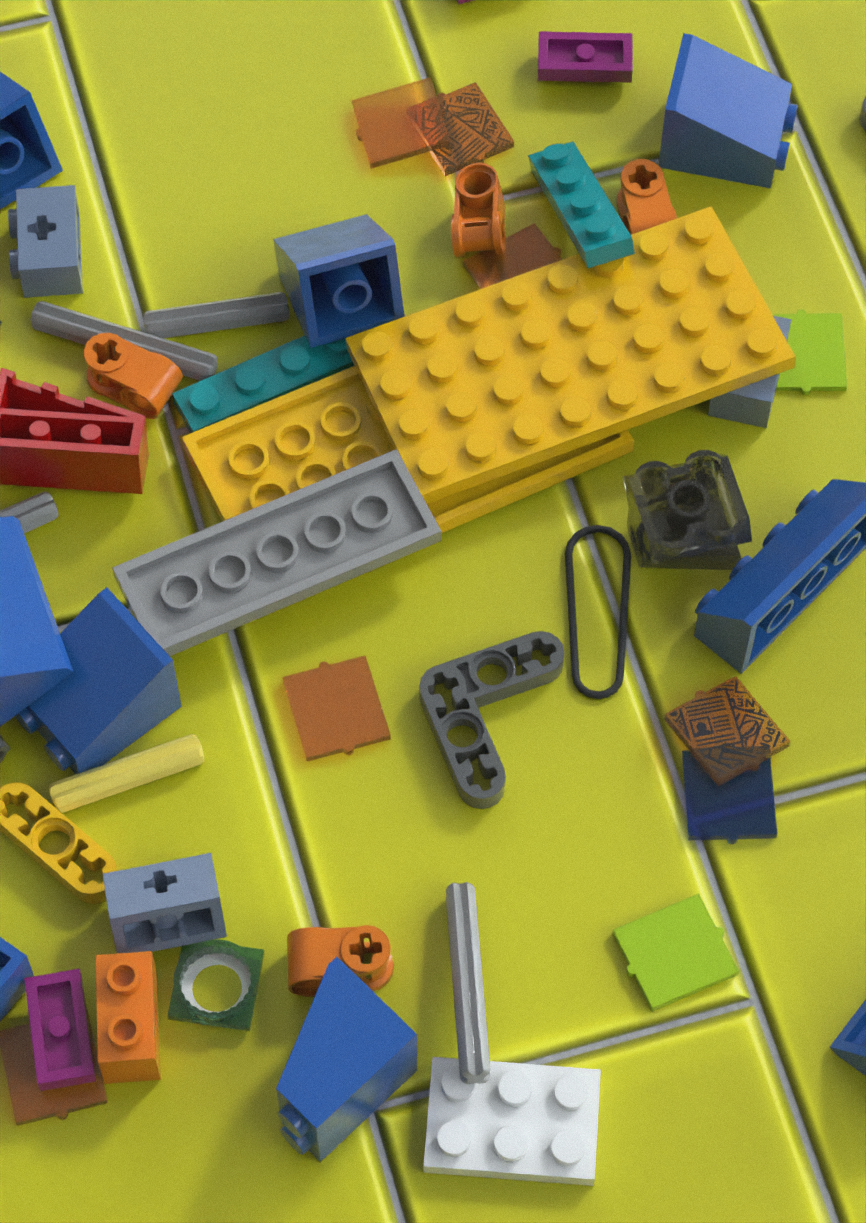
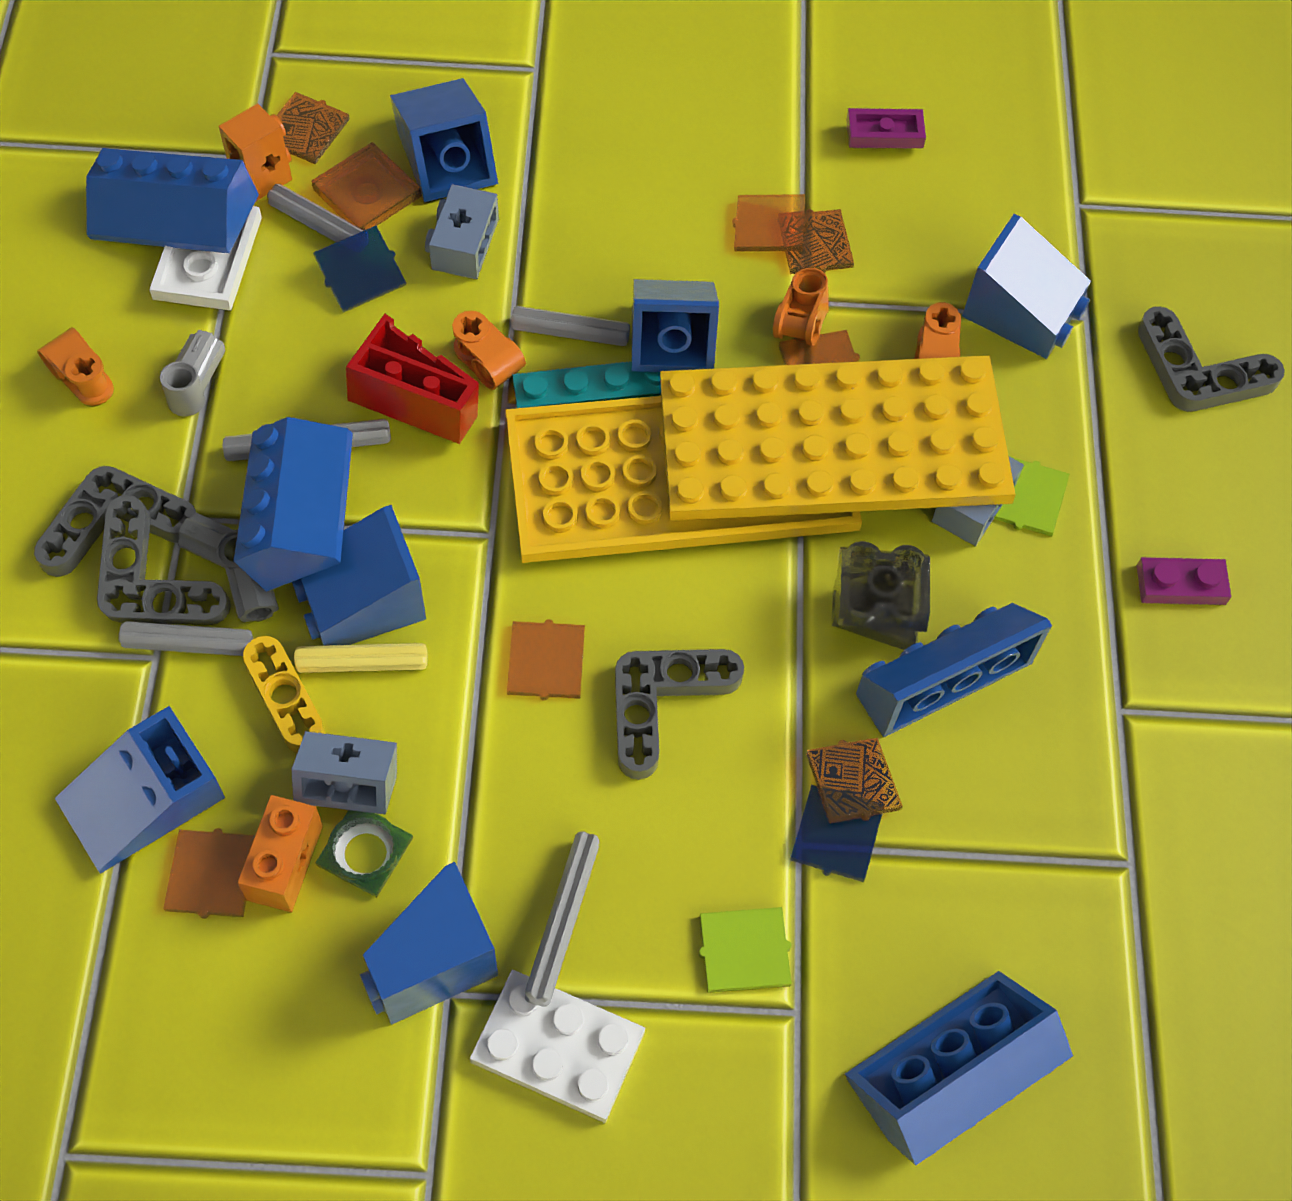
camera: 15 degrees right, 0 degrees up
magenta plate [24,969,96,1091] -> none
light grey axle [30,301,218,381] -> none
light grey plate [112,449,441,656] -> none
orange piece [287,925,394,997] -> none
teal plate [528,141,635,268] -> none
magenta plate [538,31,633,83] -> none
black piece [565,525,631,699] -> none

